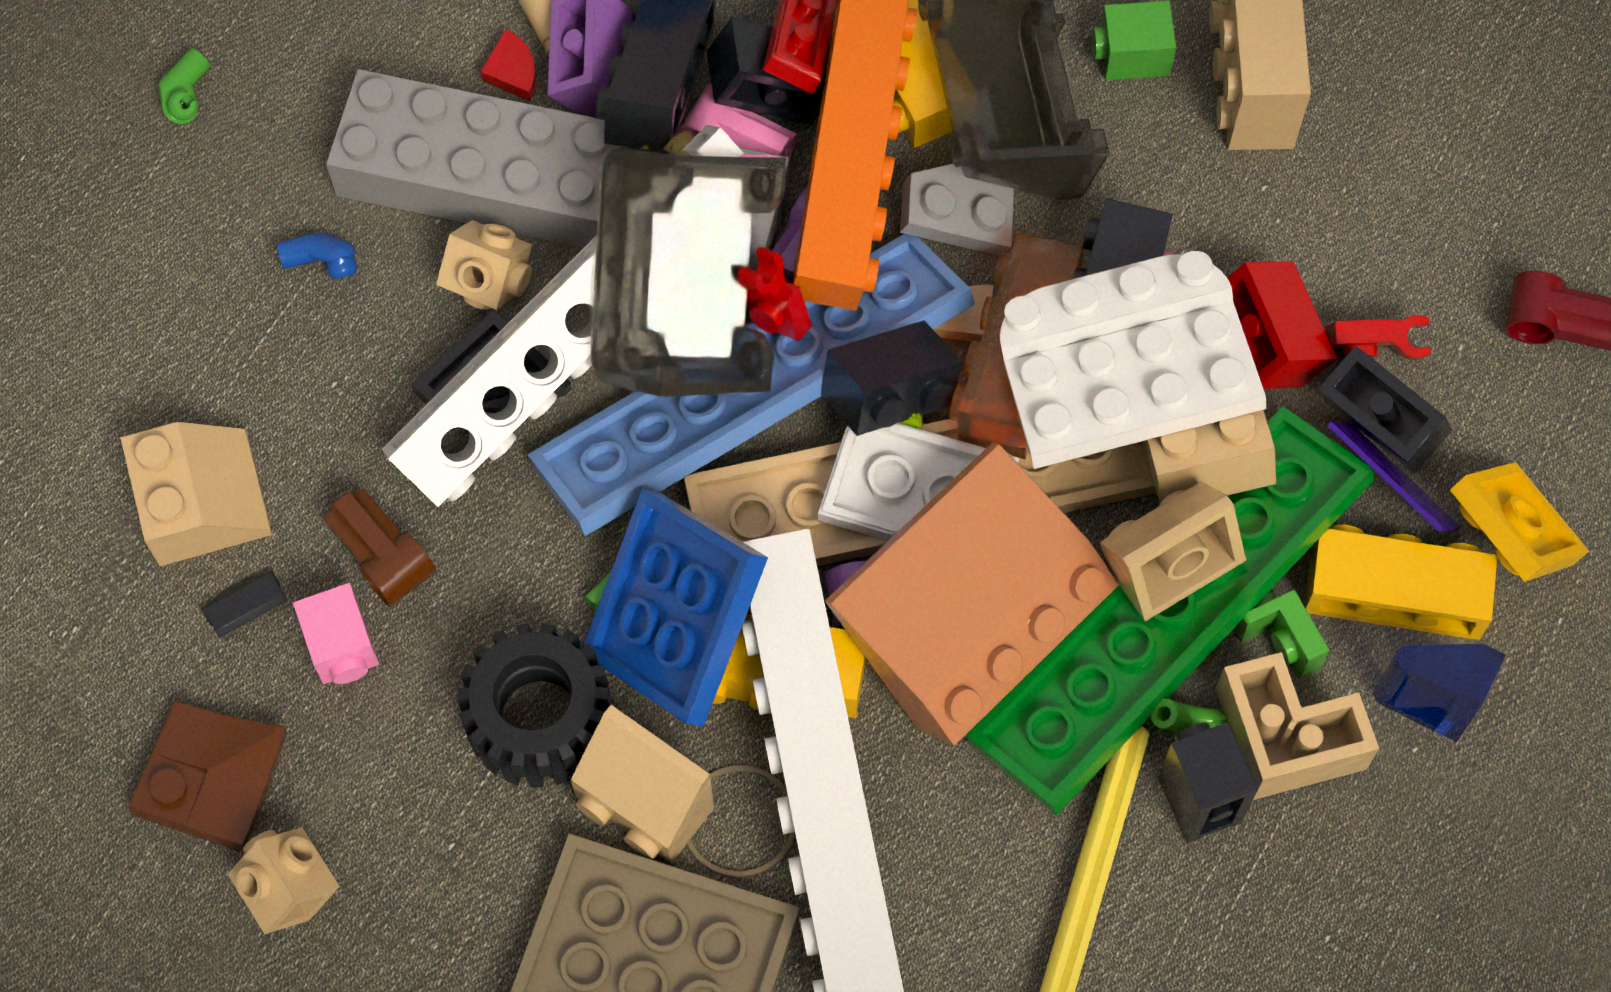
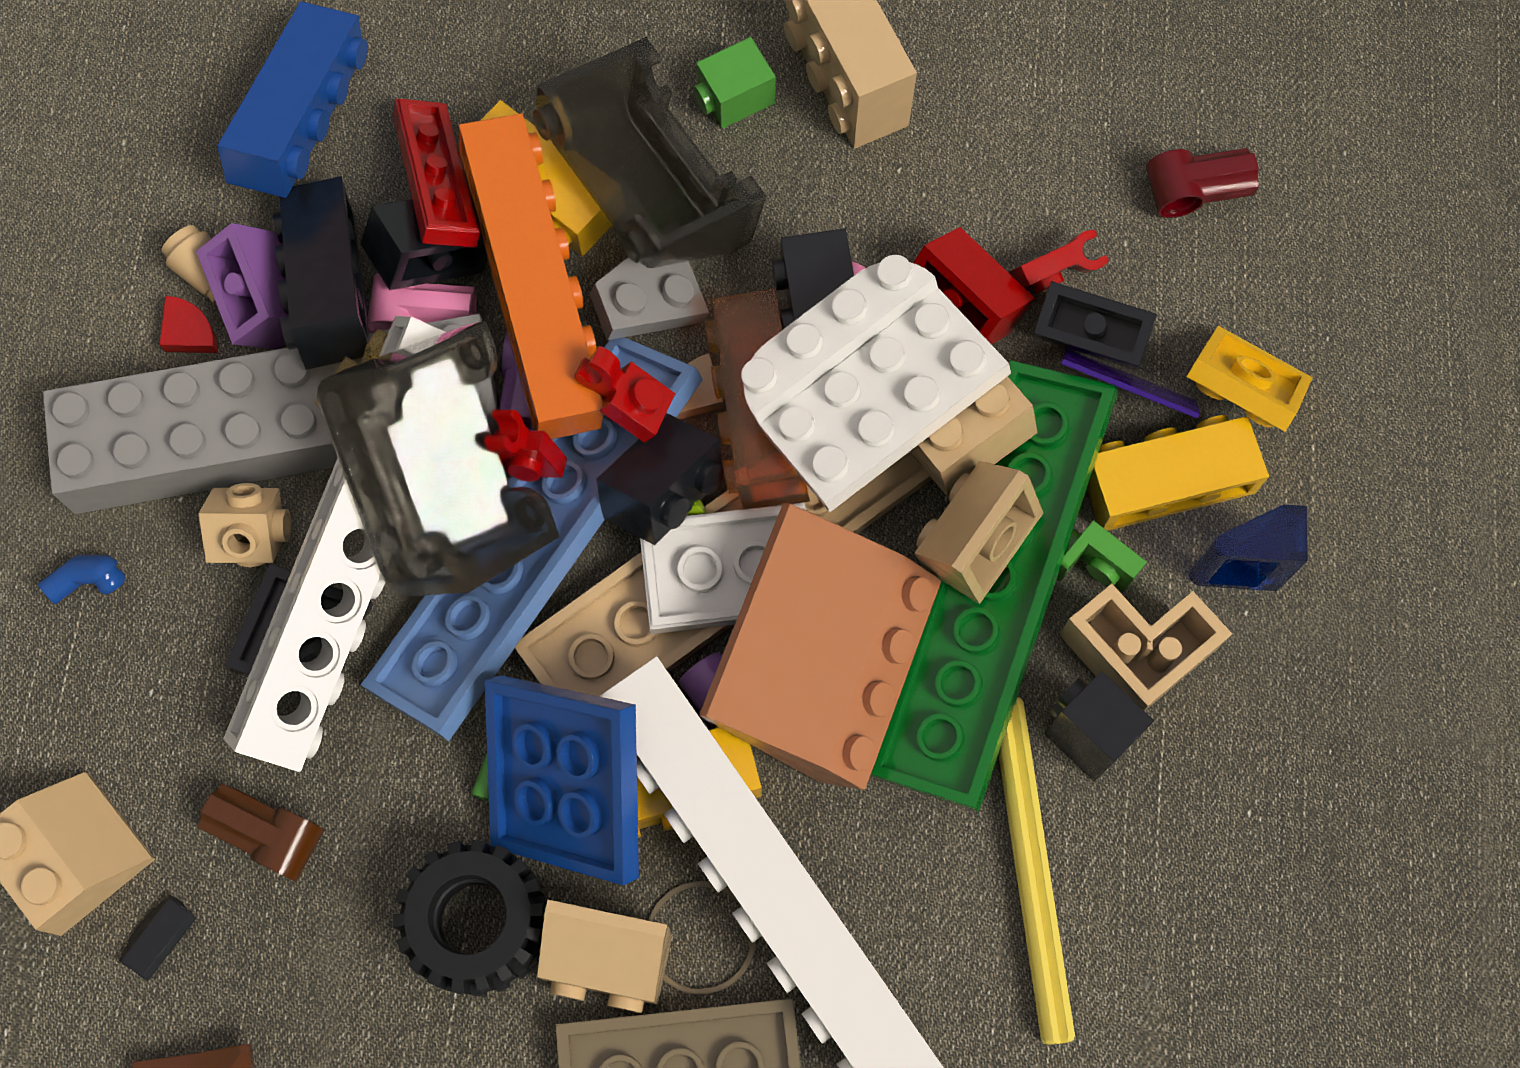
camera: 25 degrees left, 5 degrees up
bright pink brick [293,583,380,684] -> none
bright green arm [1151,698,1228,733] -> none
none -> red plate [574,346,675,443]

